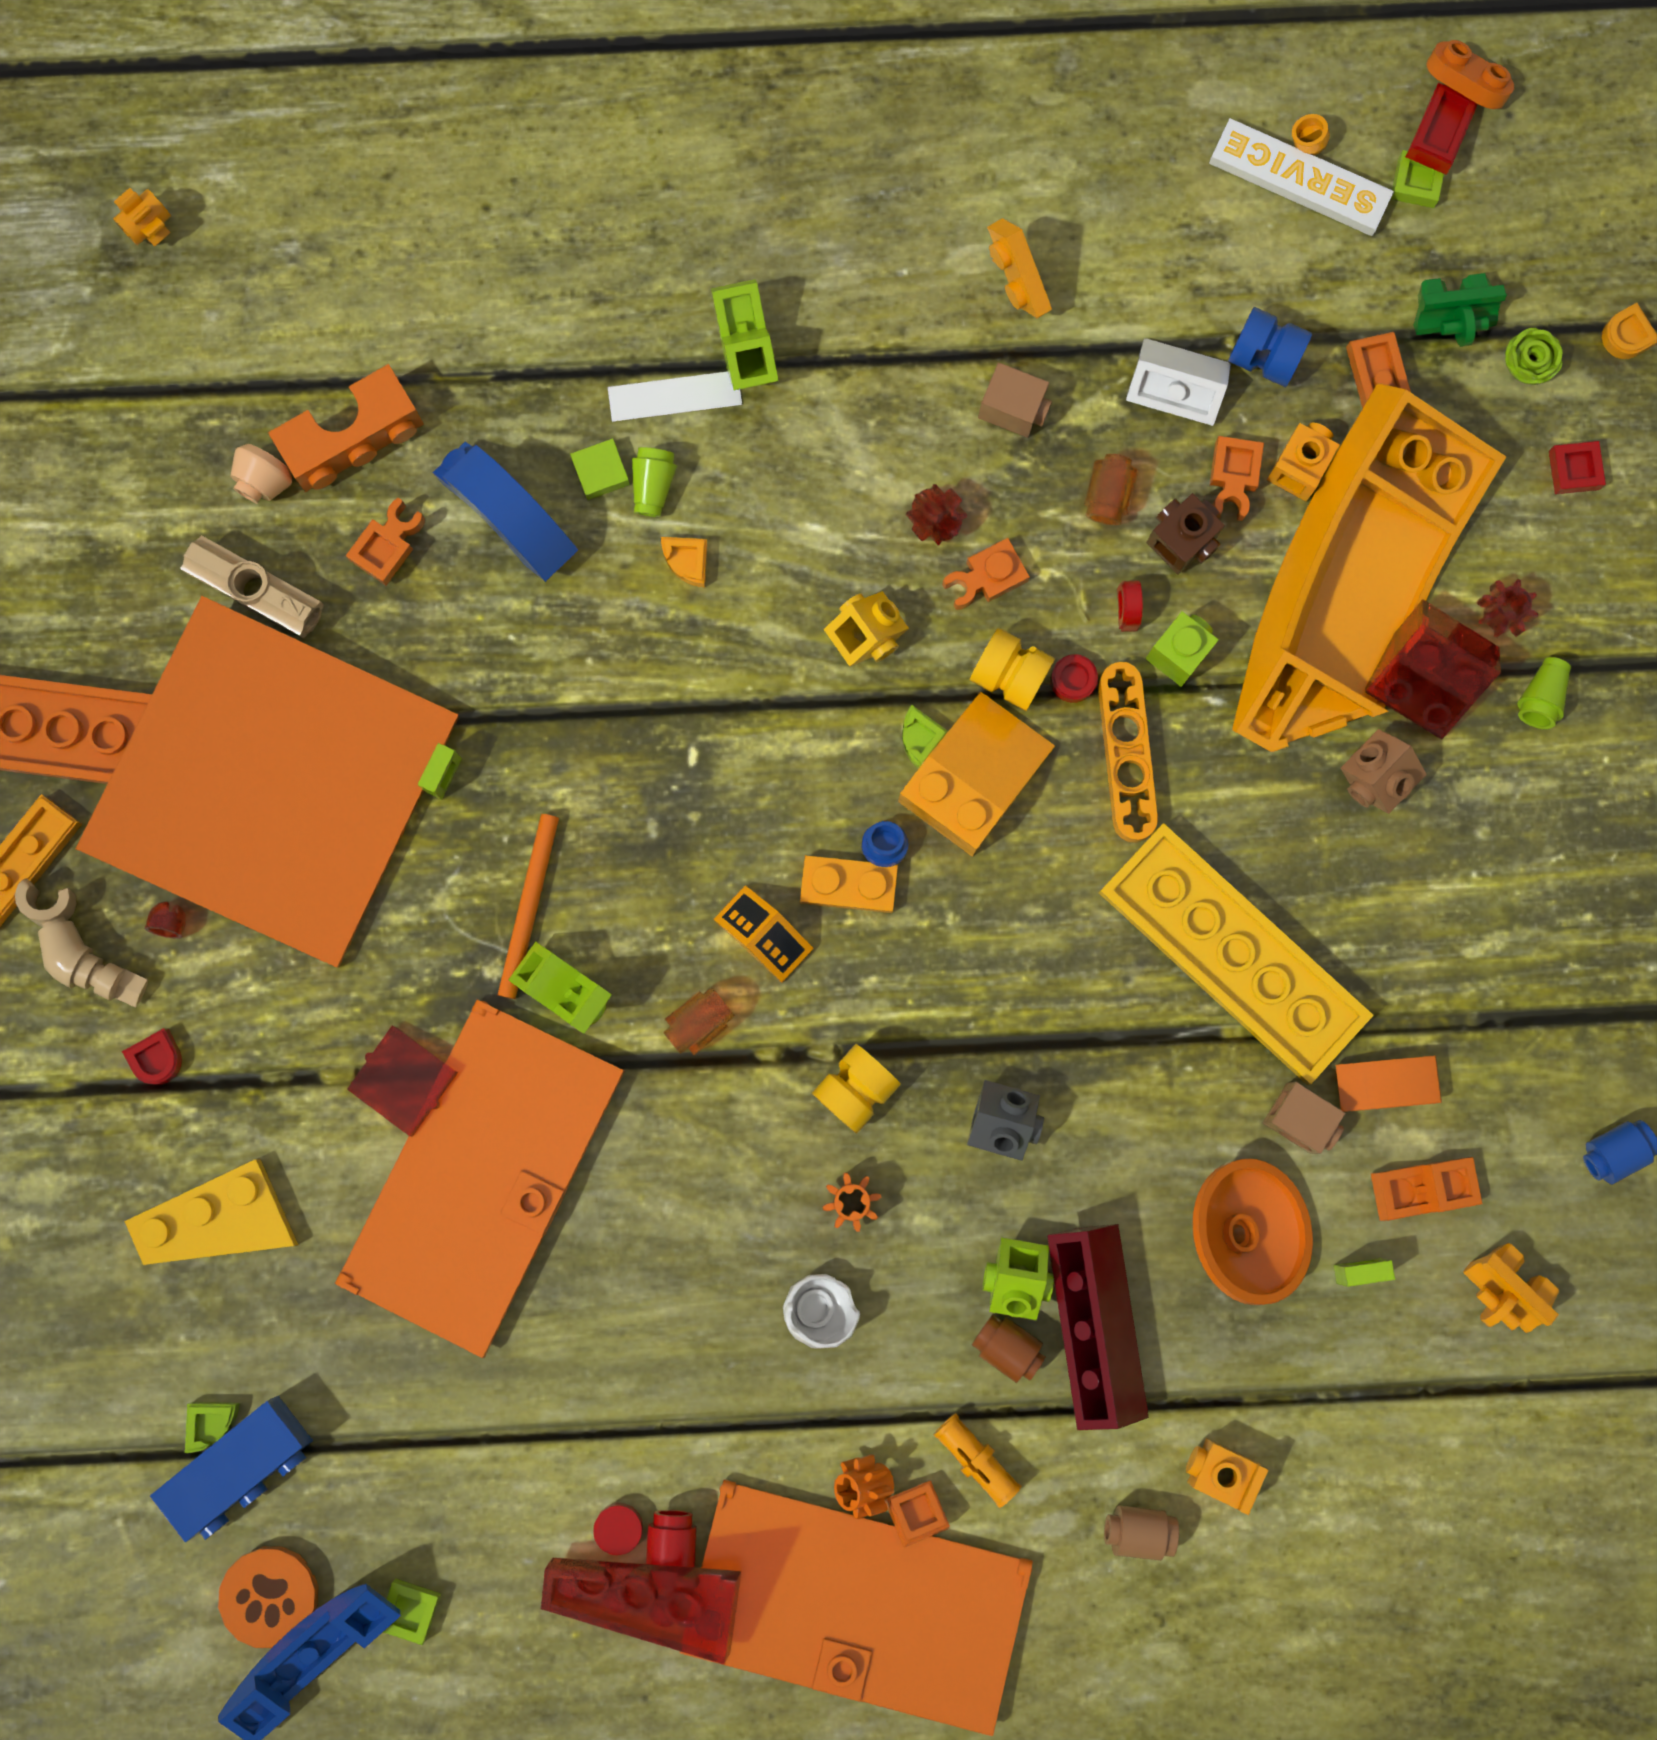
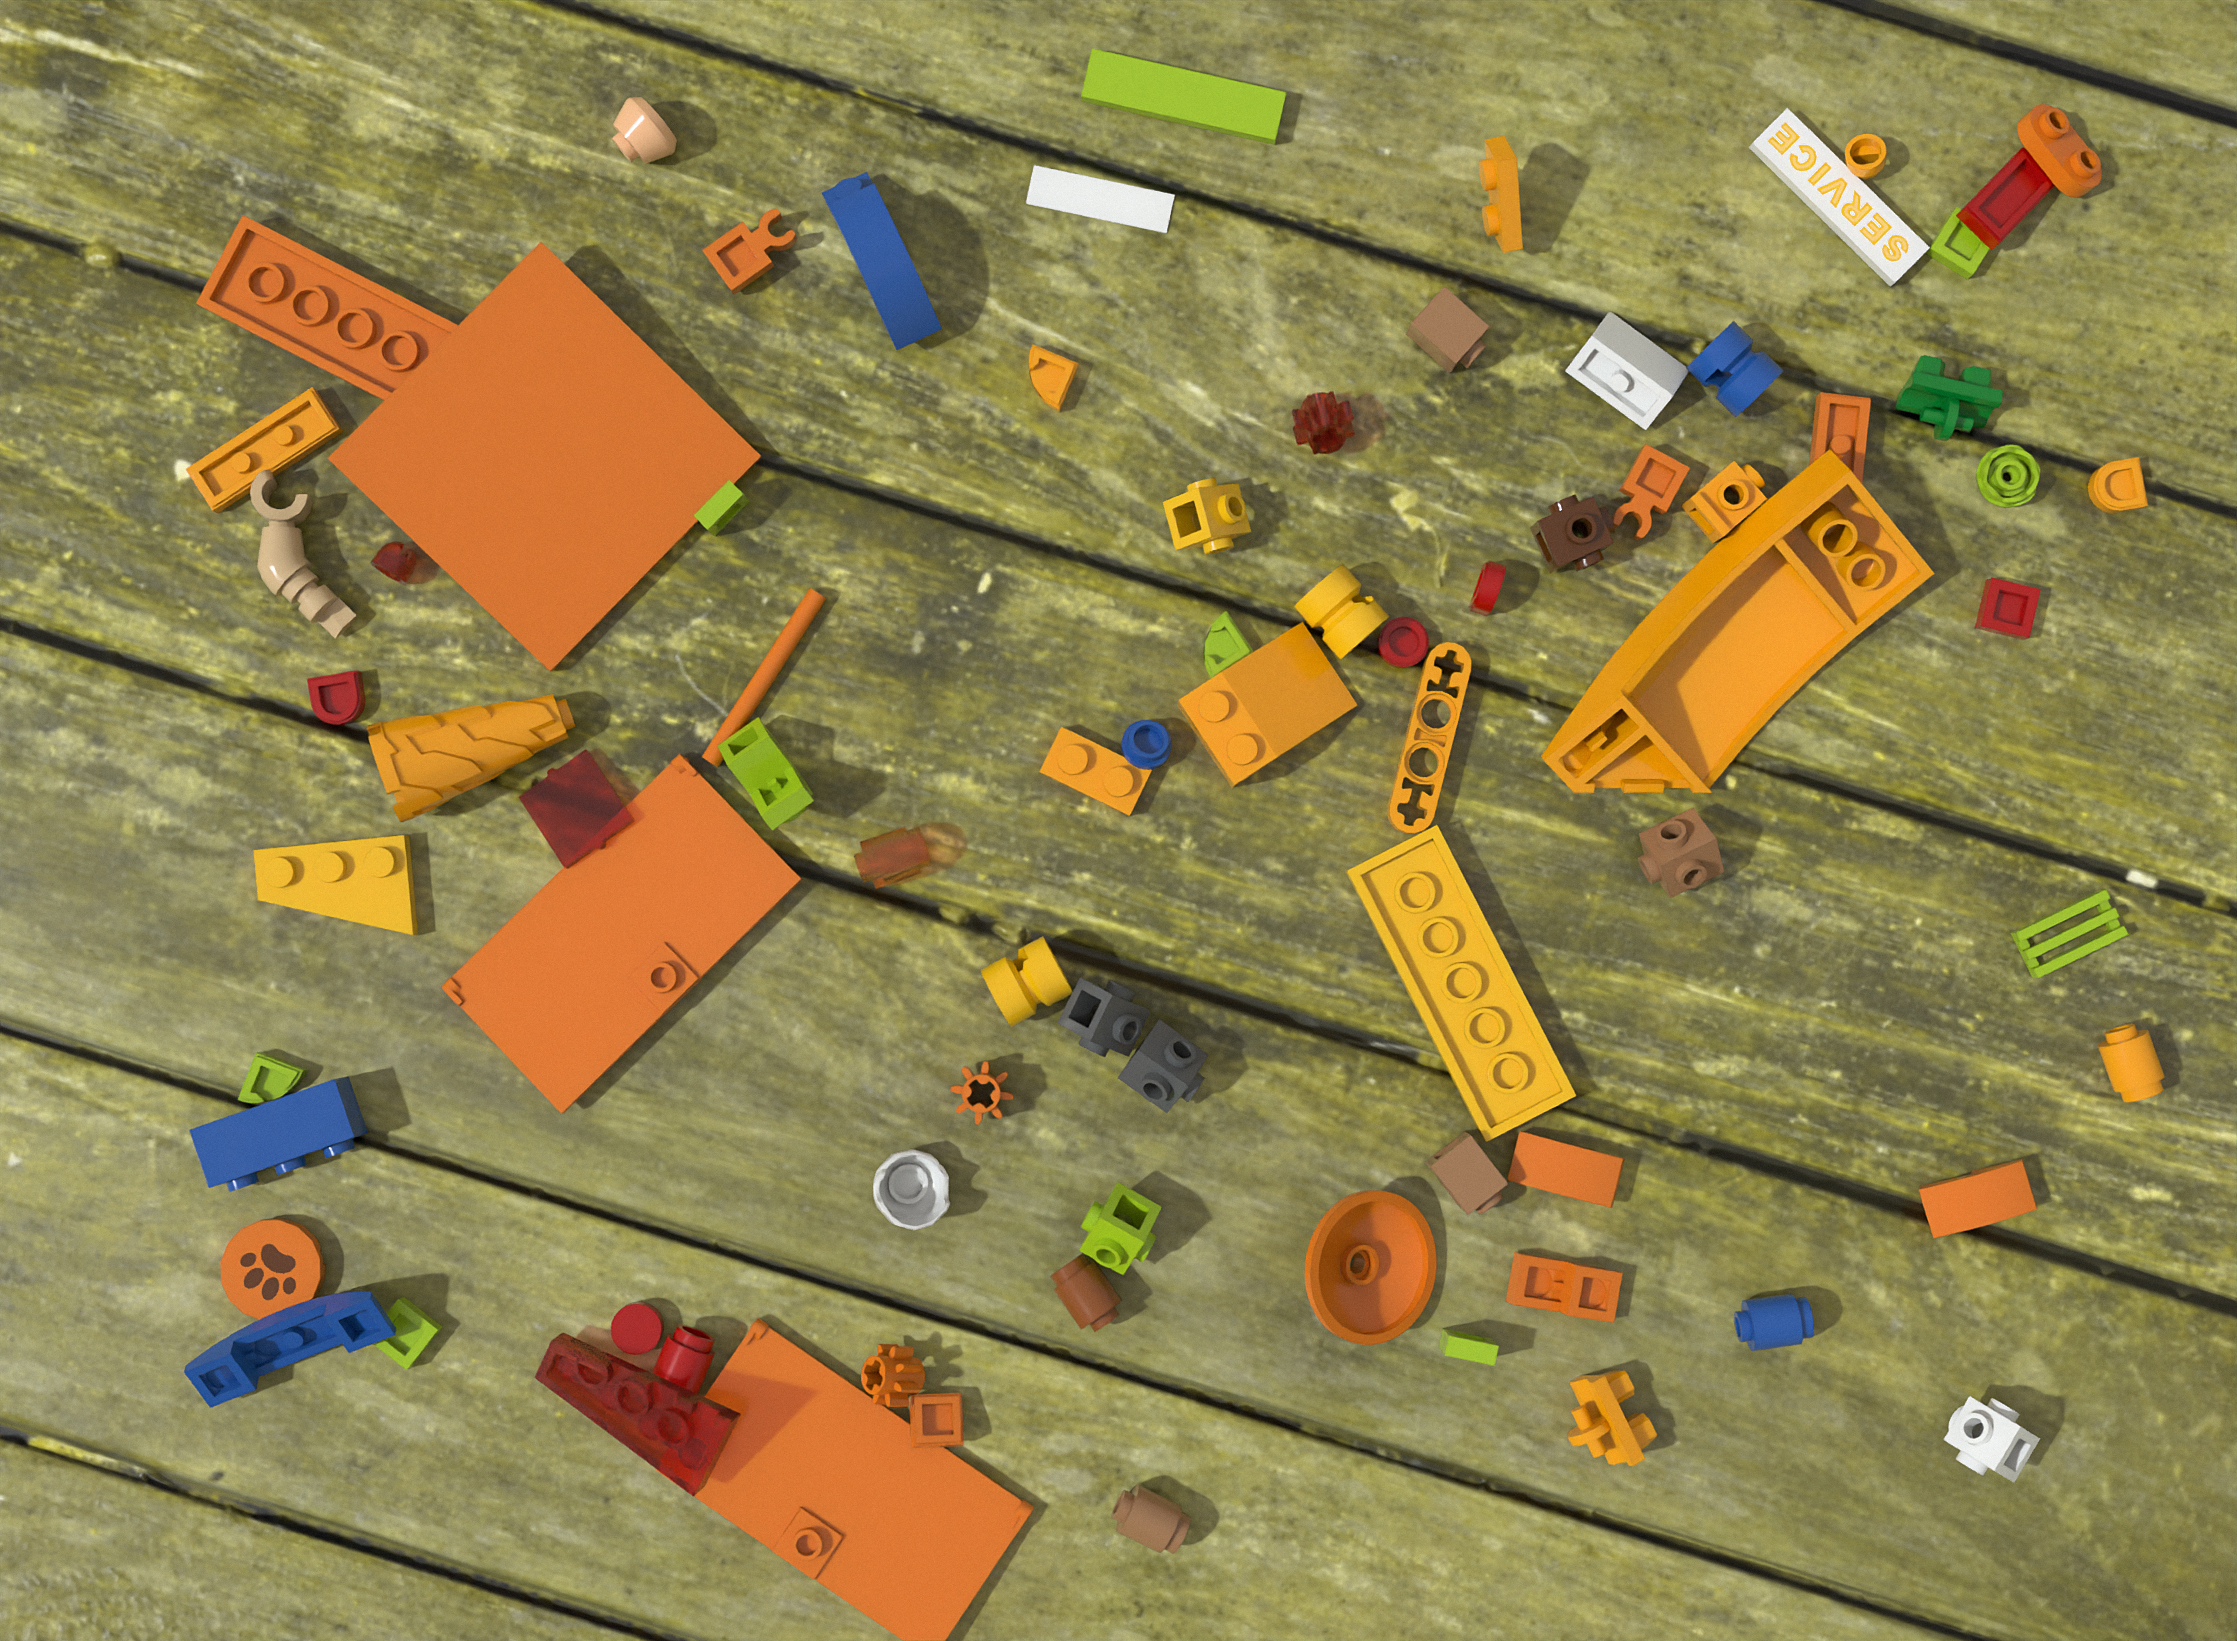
camera: 20 degrees right, 5 degrees up
tan piece [181,535,324,638] -> none
orange arch [268,364,424,492] -> none
lime tile [570,438,630,501] -> none
lime cone [632,447,677,517] -> none
lime brick [711,279,779,391] -> none
slope [714,885,814,983] -> none
light orange pin [933,1413,1022,1508] -> none
orange plate [942,538,1030,610] -> none
dark red brick [1047,1224,1149,1430] -> none
clear orange brick [1084,454,1139,526] -> none
lime brick [1145,611,1219,687] -> none
light orange brick [1186,1438,1268,1515] -> none
clear red slope [1365,599,1501,740] -> none
clear red gear [1477,579,1539,638] -> none
lime cone [1517,657,1571,729] -> none
none -> light orange cone [366,694,576,823]
none -> dark grey brick [1058,977,1150,1057]
none -> lime tile [1081,48,1286,145]

